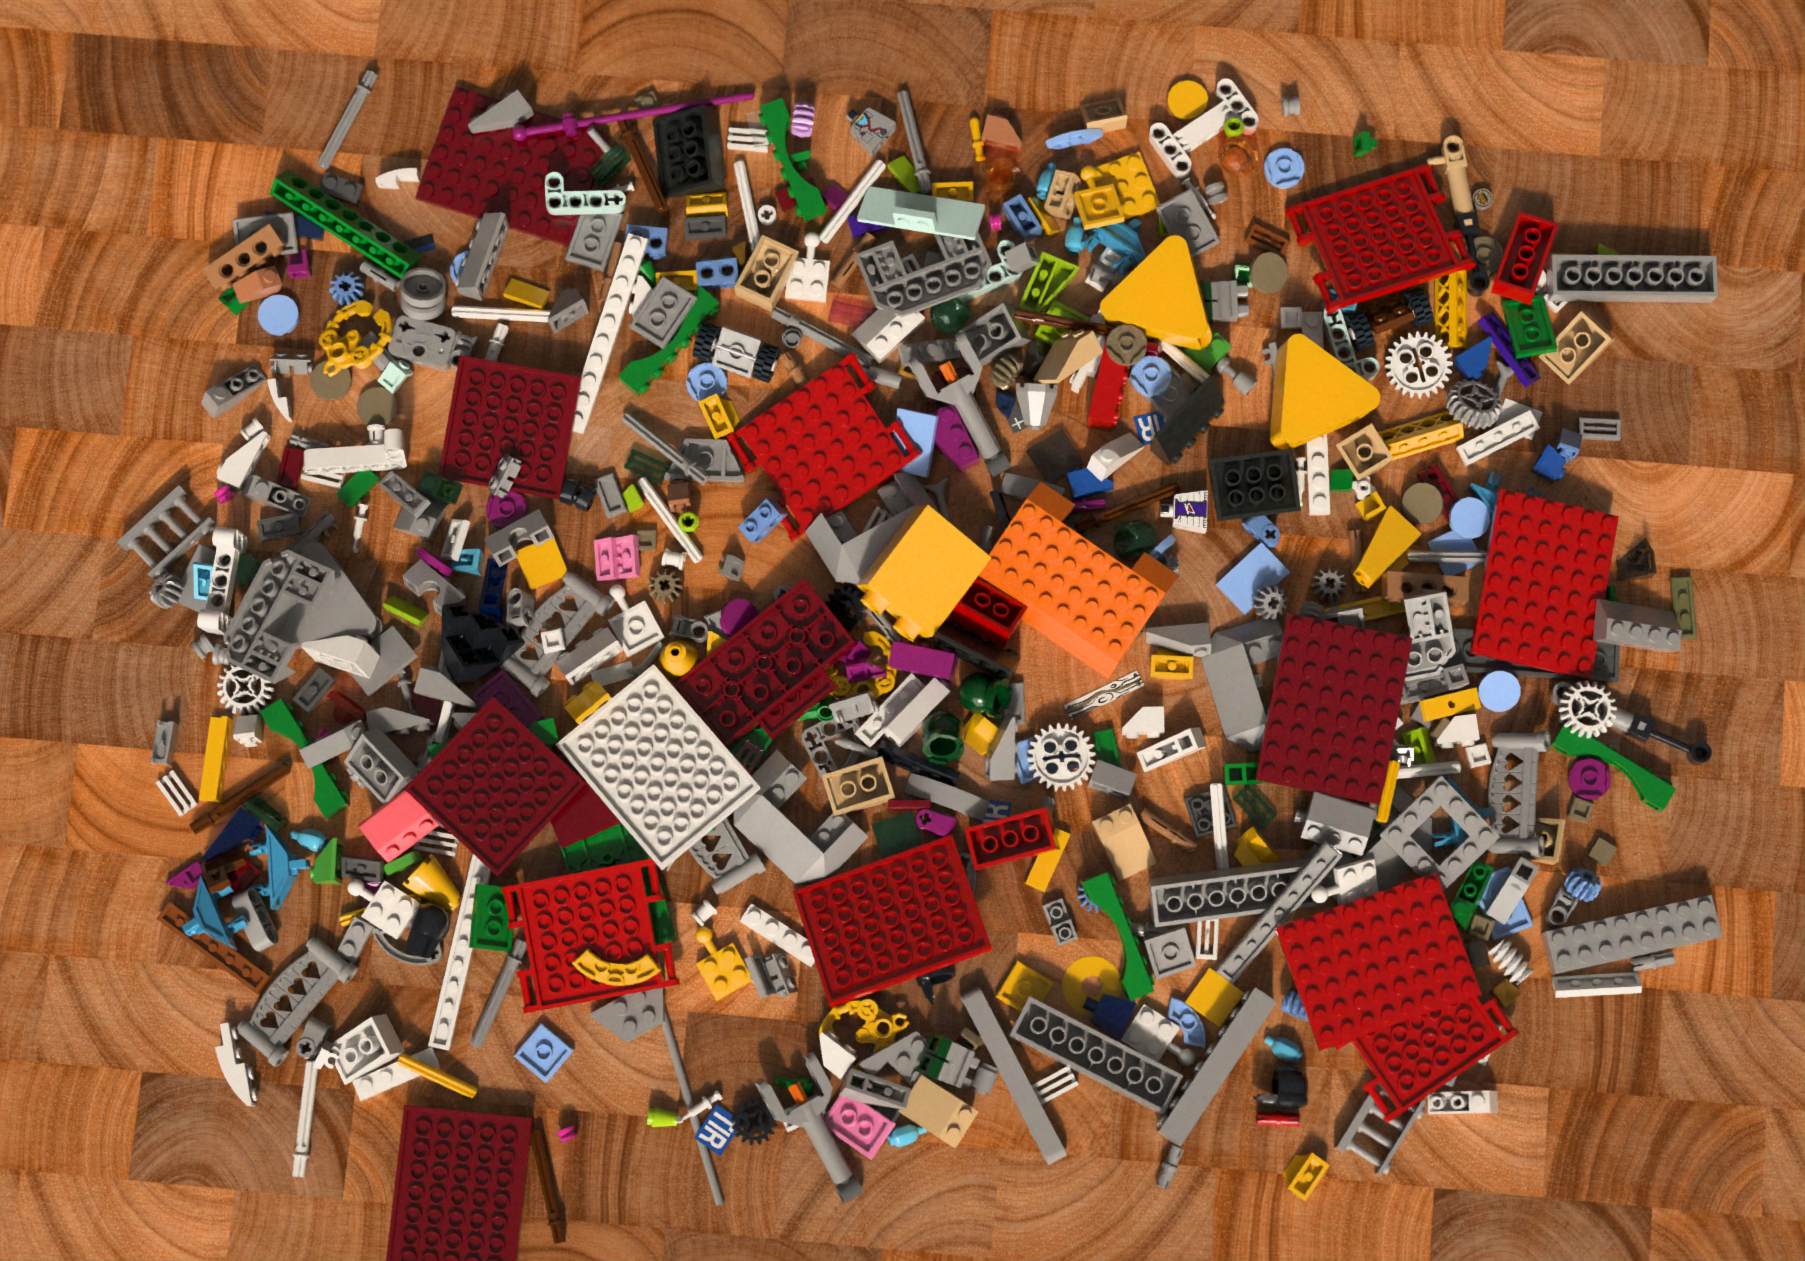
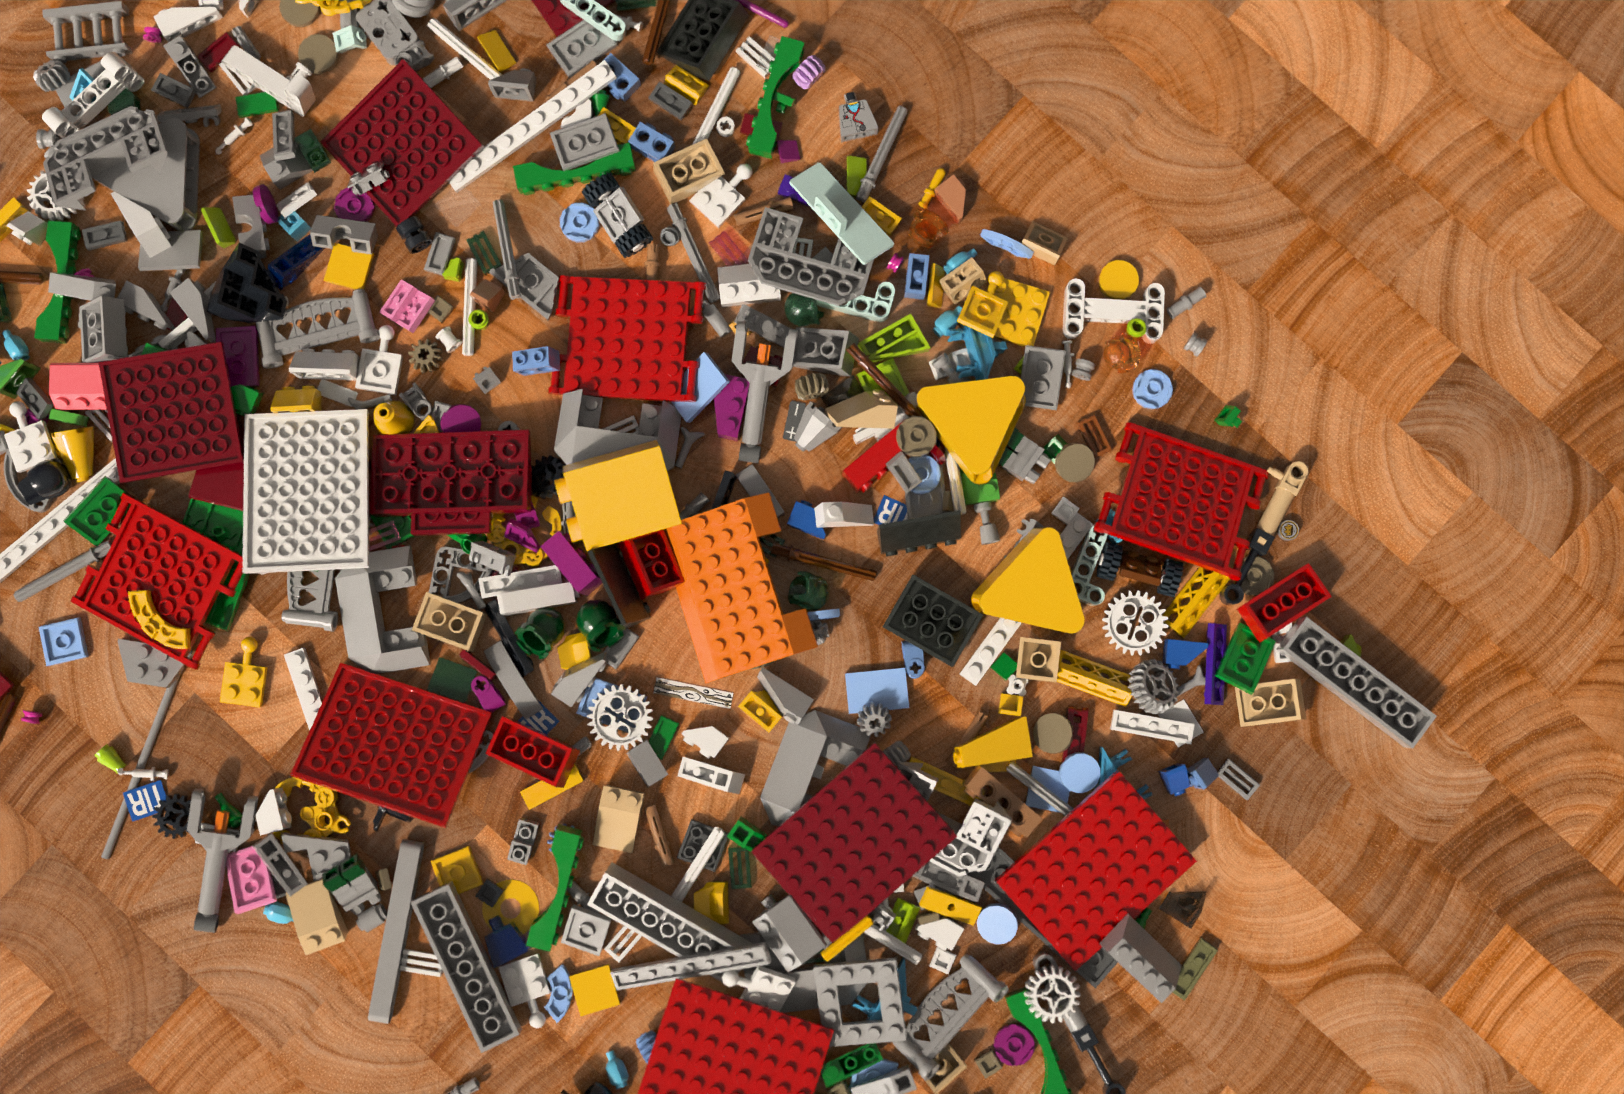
camera: 30 degrees right, 5 degrees up
clear red tile [327,690,367,724] -> none
light grey piece [506,588,535,629] -> none
white tile [540,628,566,654] -> none
white bush [690,899,718,927] -> none
yellow slope [698,393,740,439] -> none
pearl gold slope [732,241,751,270] -> none
light grey plate [744,954,776,999] -> none
light grey hinge [765,952,798,998] -> none
white axle [819,159,886,244] -> none
dark blue tile [996,391,1016,418] -> none
light grey brick [1004,242,1041,273] -> none
clear smoke tile [1027,429,1084,484] -> none
magenta axle [1070,497,1106,514] -> none
light grey brick [1156,987,1277,1146] -> none
torso [1160,490,1208,534] -> none
white piece [1296,457,1308,507] -> none
light grey gear [1311,567,1347,603] -> none
none -> black tile [475,879,505,907]
none -> light grey tile [886,451,922,494]
none -> light grey pin [1166,286,1207,319]

